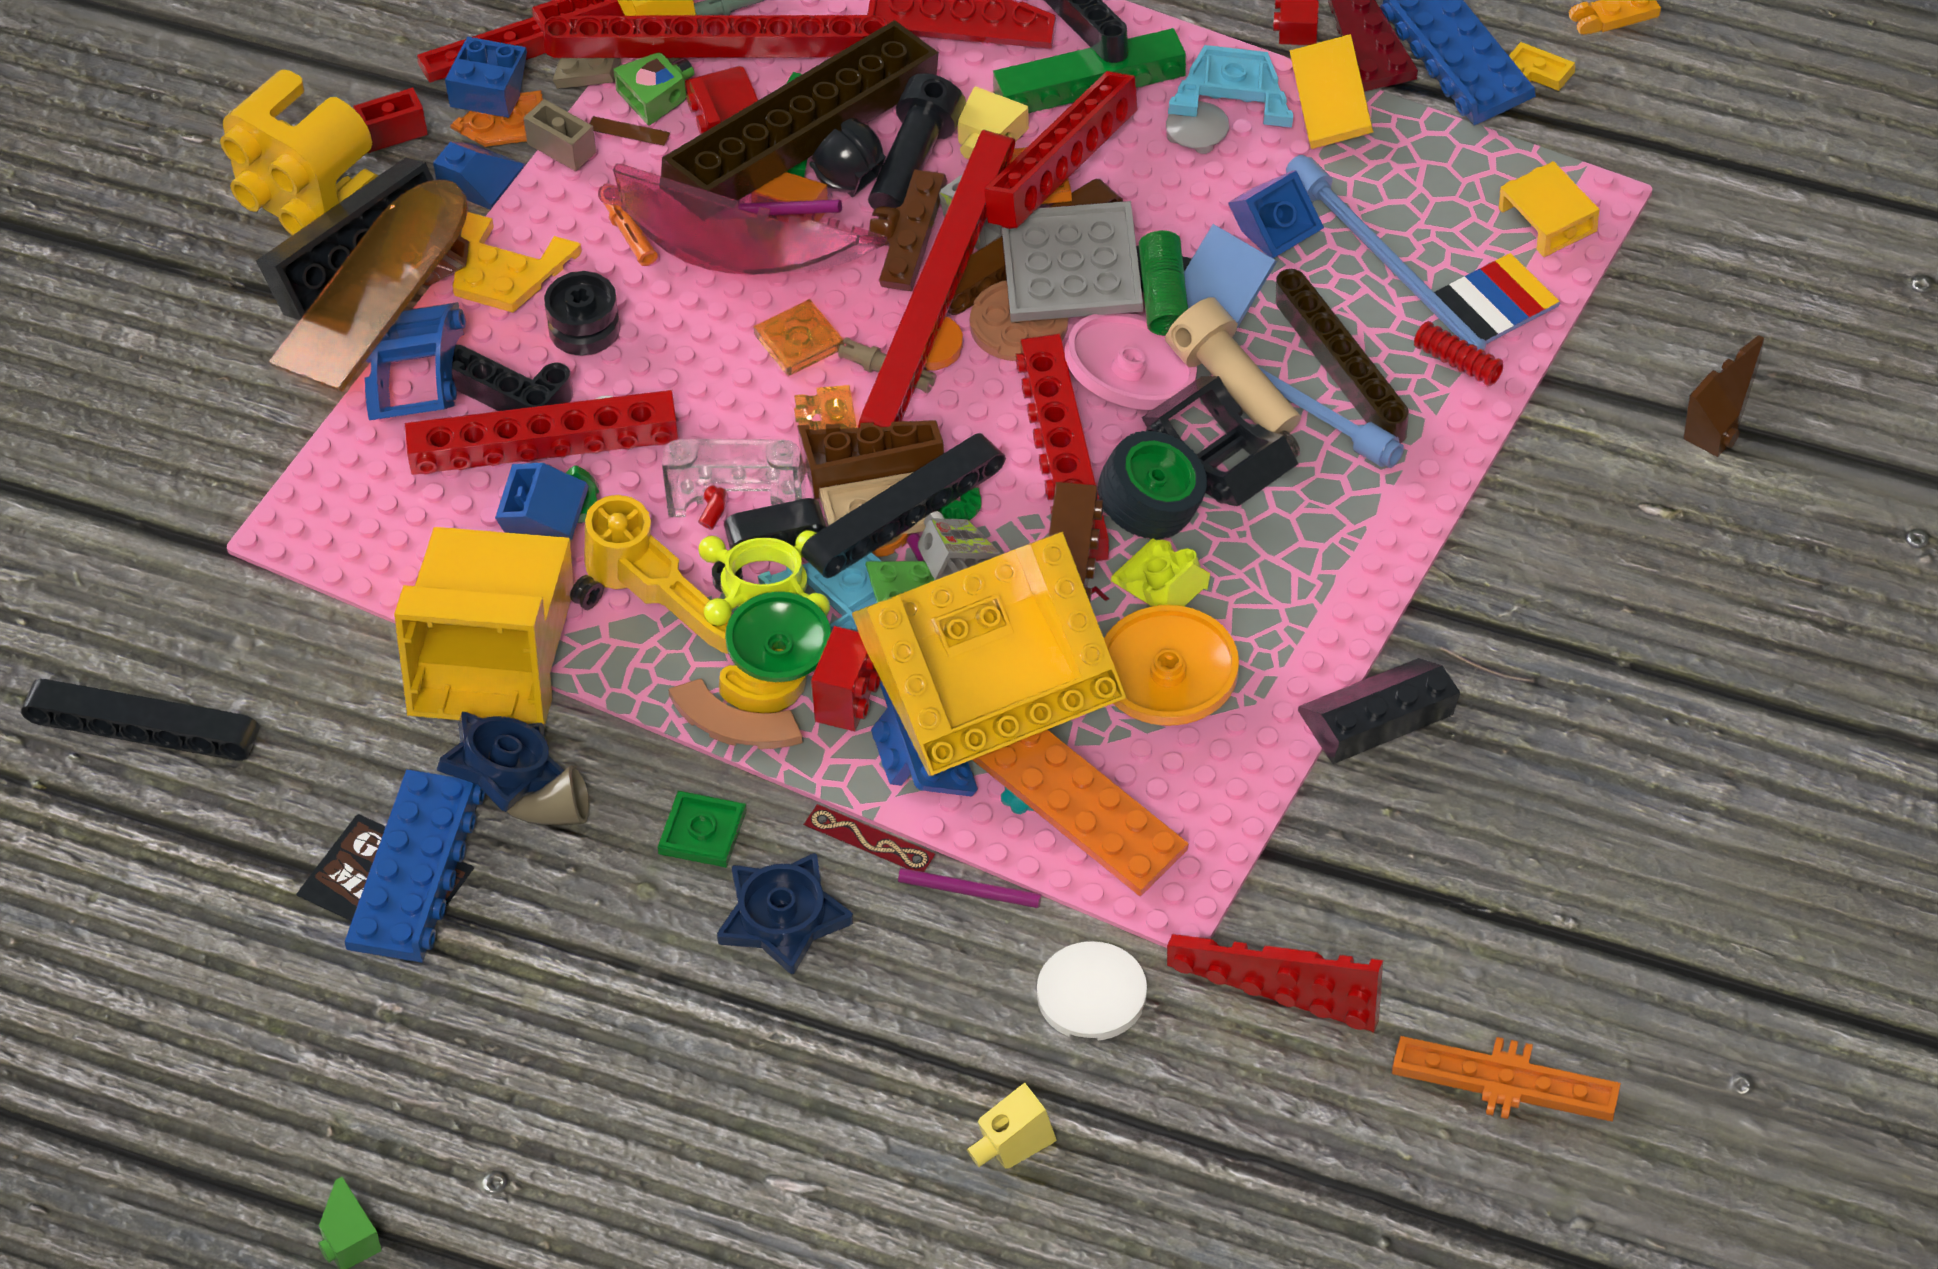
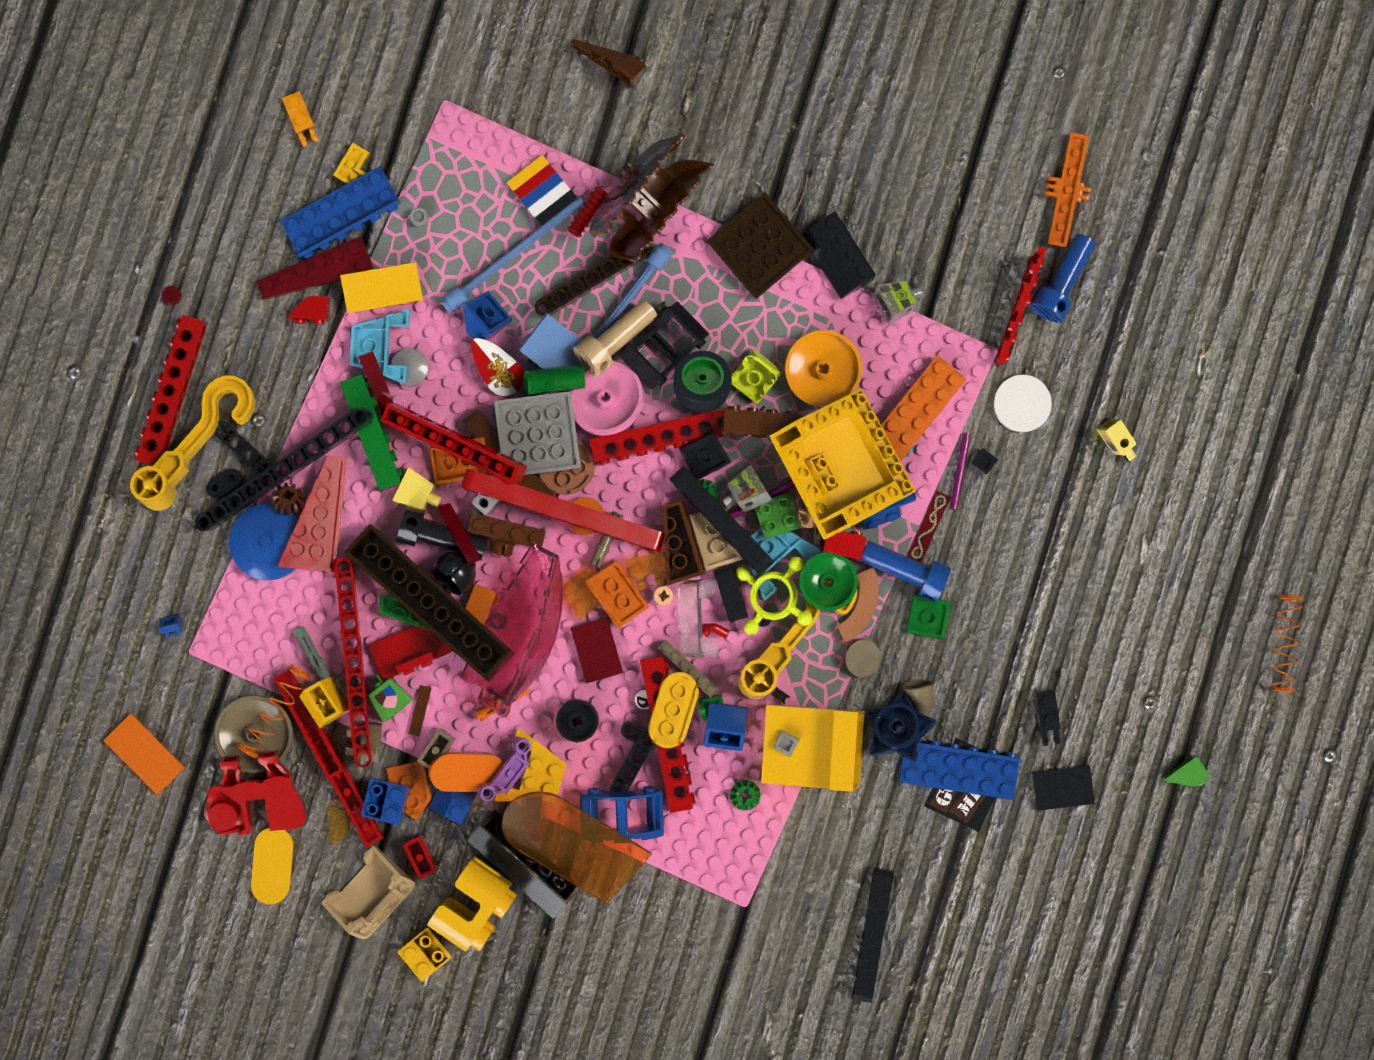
camera: 95 degrees left, 35 degrees up
magenta bar [716,199,842,217] -> none
dark blue plate [717,853,853,974] -> none
yellow panel [1499,161,1600,257] -> none
none -> tan windscreen [321,846,415,939]
none -> clear yellow tile [328,806,349,845]
none -> dark red sticker [358,351,394,416]
none -> yellow slope [397,927,452,982]
none -> light grey tile [409,207,429,227]
none -> orange tile [429,752,503,792]
none -> dark red sticker [437,503,482,564]
none -> shield [471,338,524,396]
none -> medium lavender plate [477,736,531,801]
none -> dark red tile [570,617,623,684]
none -> orange tile [585,560,649,629]
none -> reddish brown animal [588,134,714,263]
none -> yellow tile [648,672,699,748]
none -> light nougat wheel [654,586,673,606]
none -> dark tan piece [658,640,718,698]
none -> black tile [679,429,731,480]
none -> dark brown plate [706,192,814,300]
none -> green gear [730,780,761,811]
none -> light grey tile [773,730,800,757]
none -> dark tan tile [843,638,881,677]
none -> blue piece [861,540,951,603]
none -> torso [873,281,923,325]
none -> black plate [971,448,998,475]
none -> blue piece [1029,234,1096,323]
none -> black tile [1032,765,1095,811]
none -> black hinge [1033,690,1060,746]

